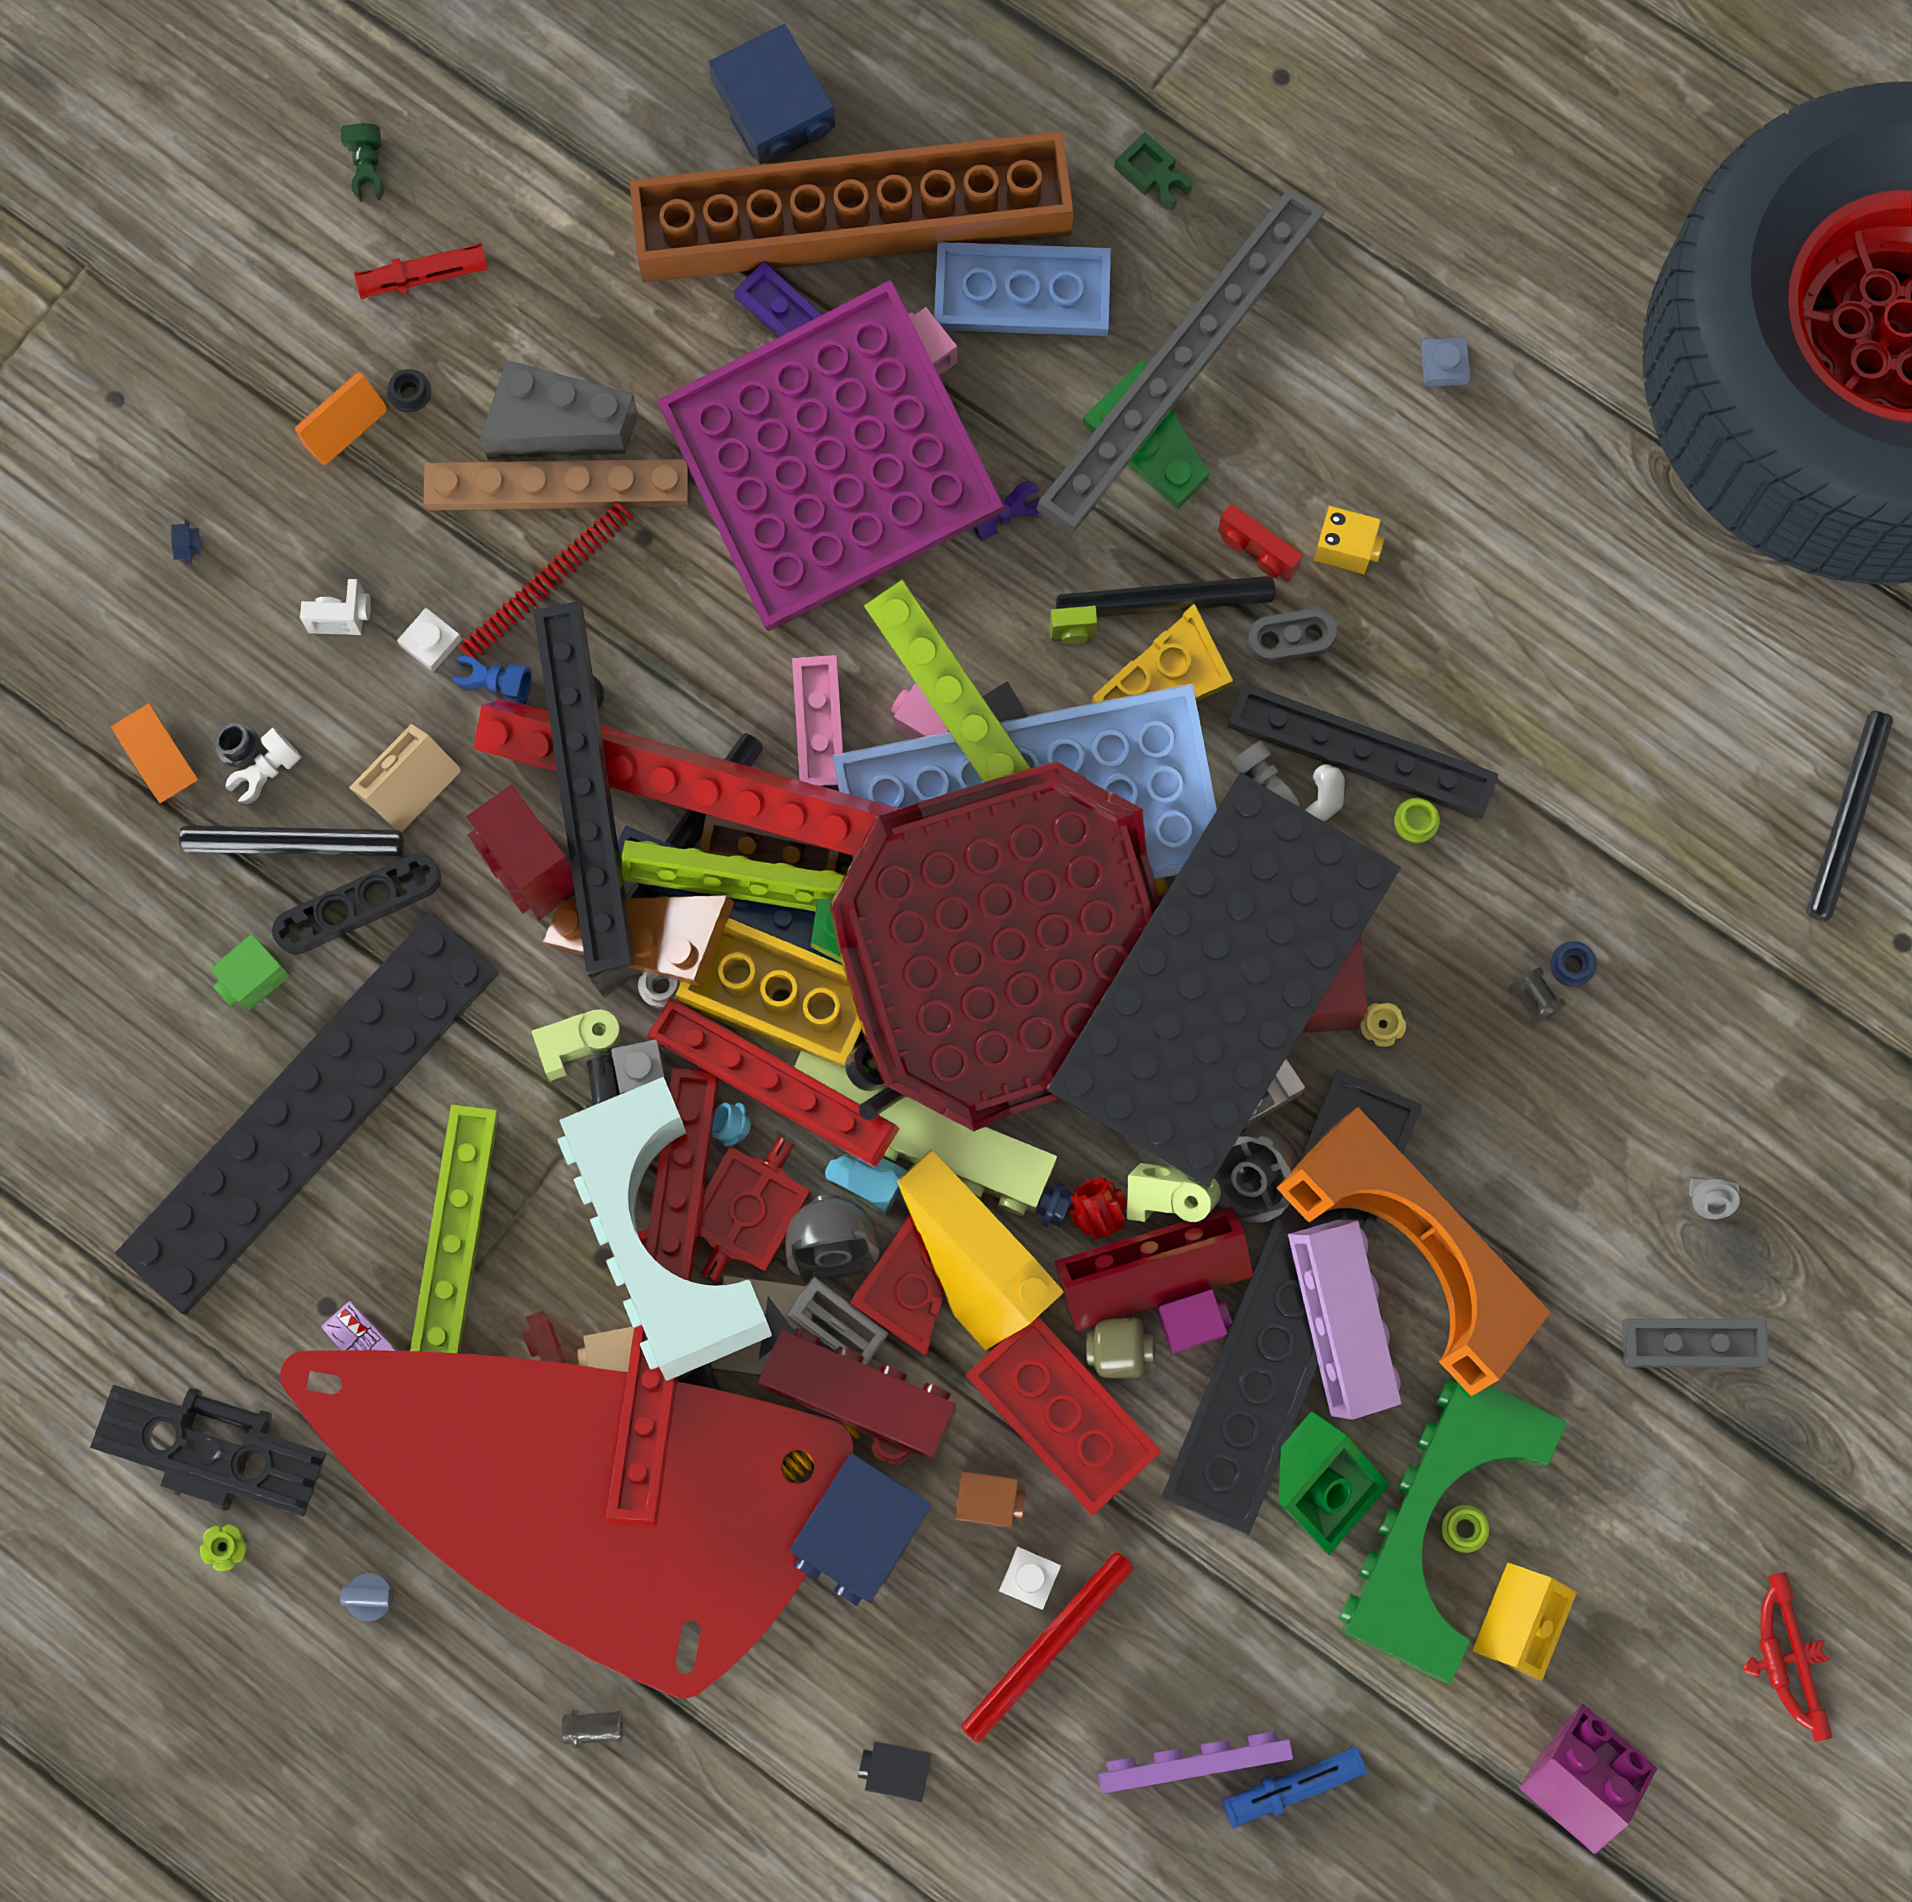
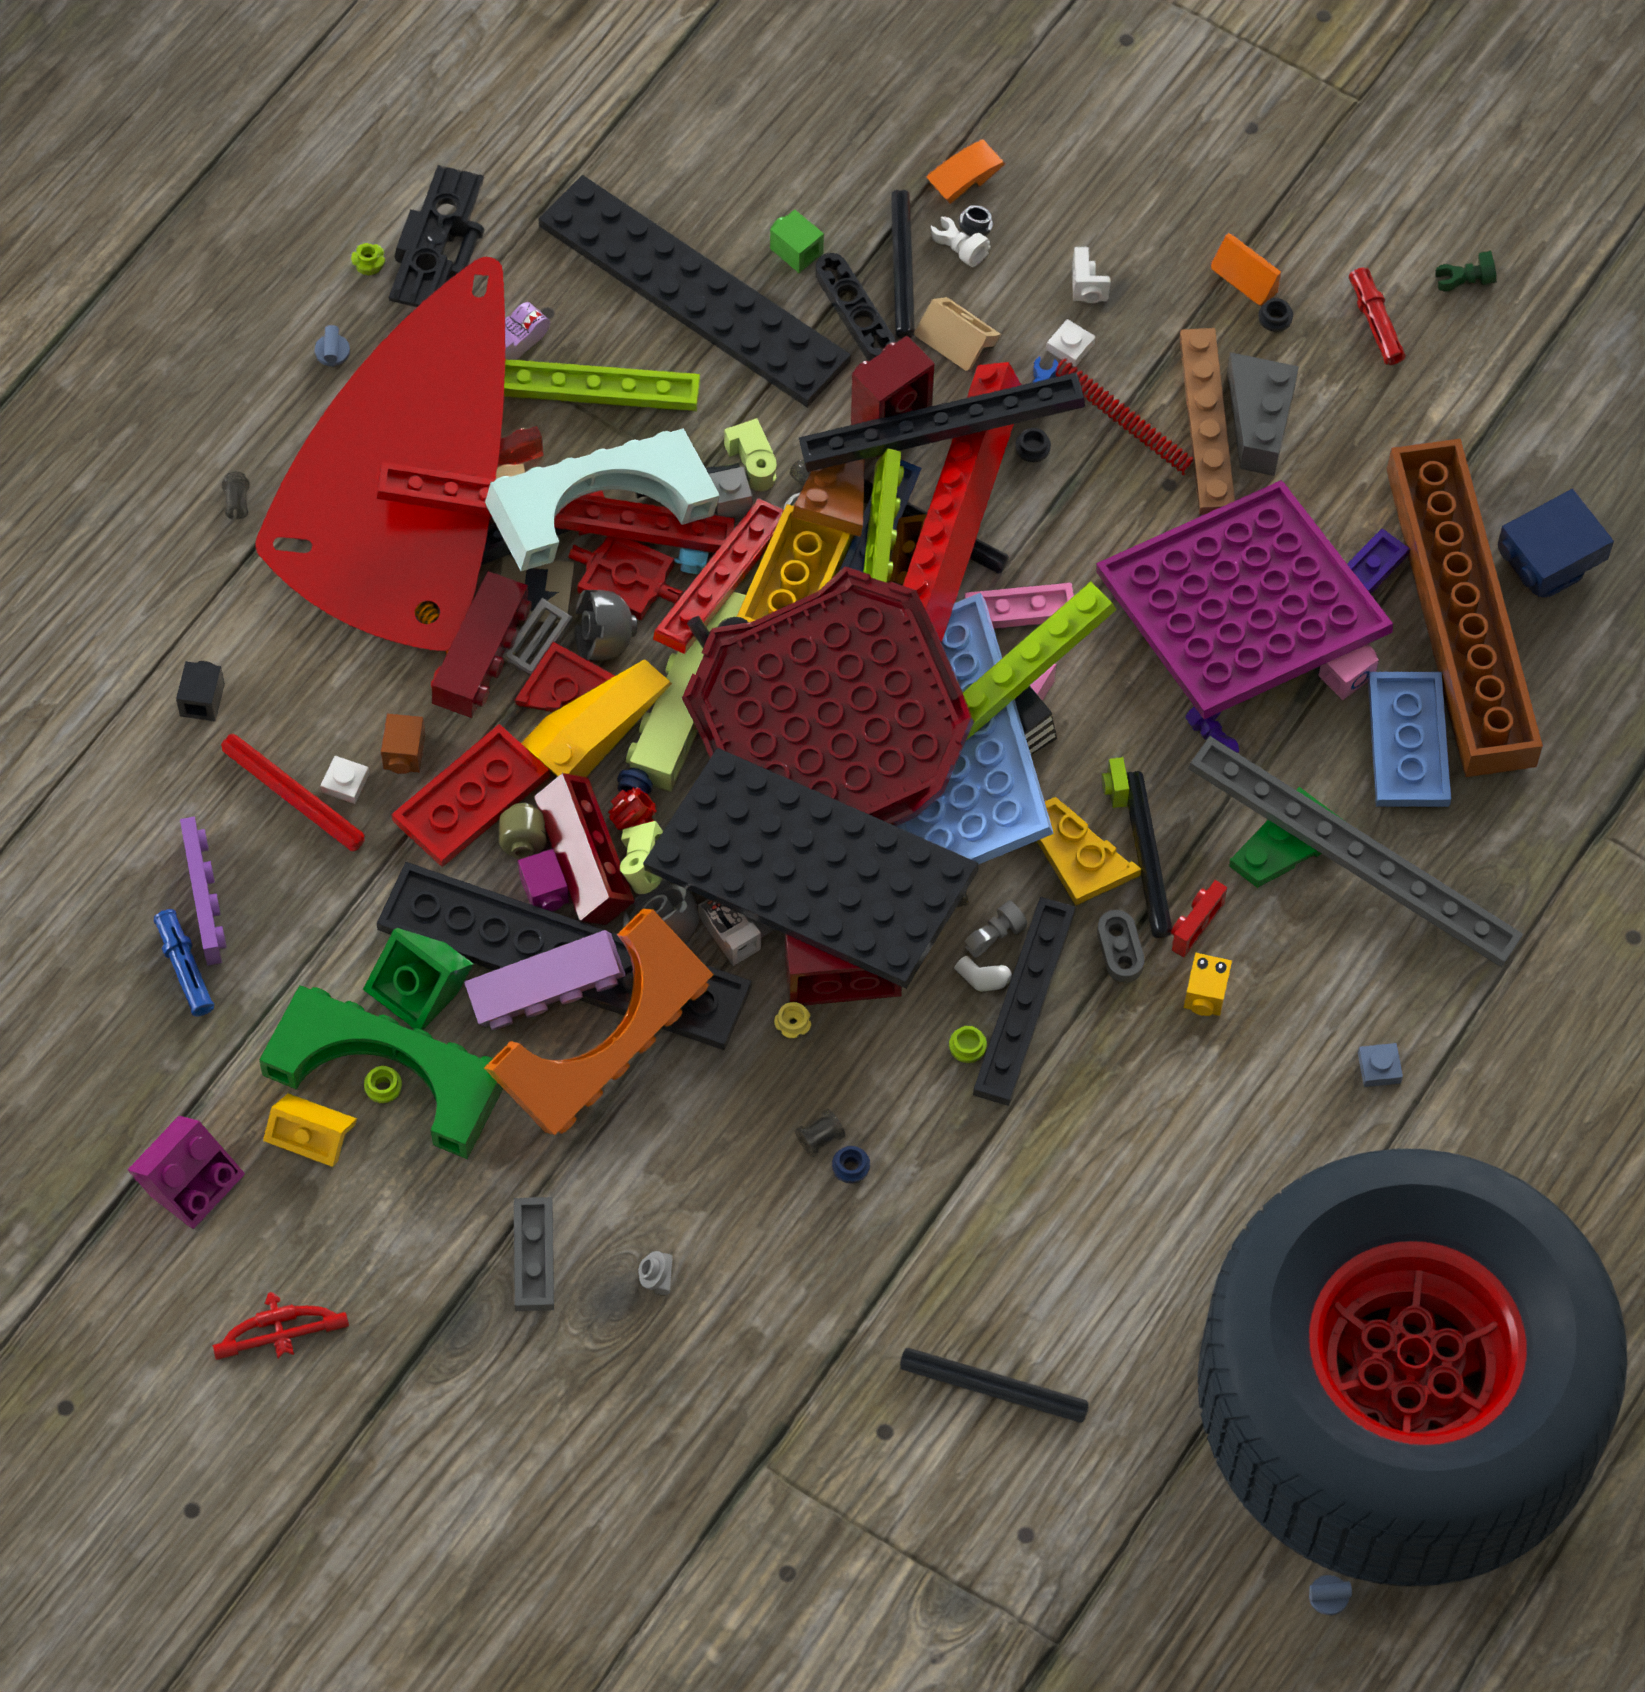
camera: 85 degrees right, 15 degrees down
dark blue plate [171,519,200,563] -> none
dark blue brick [789,1453,932,1606] -> none
medium azure rock [825,1154,907,1215] -> none
dark green plate [1114,132,1192,210] -> none

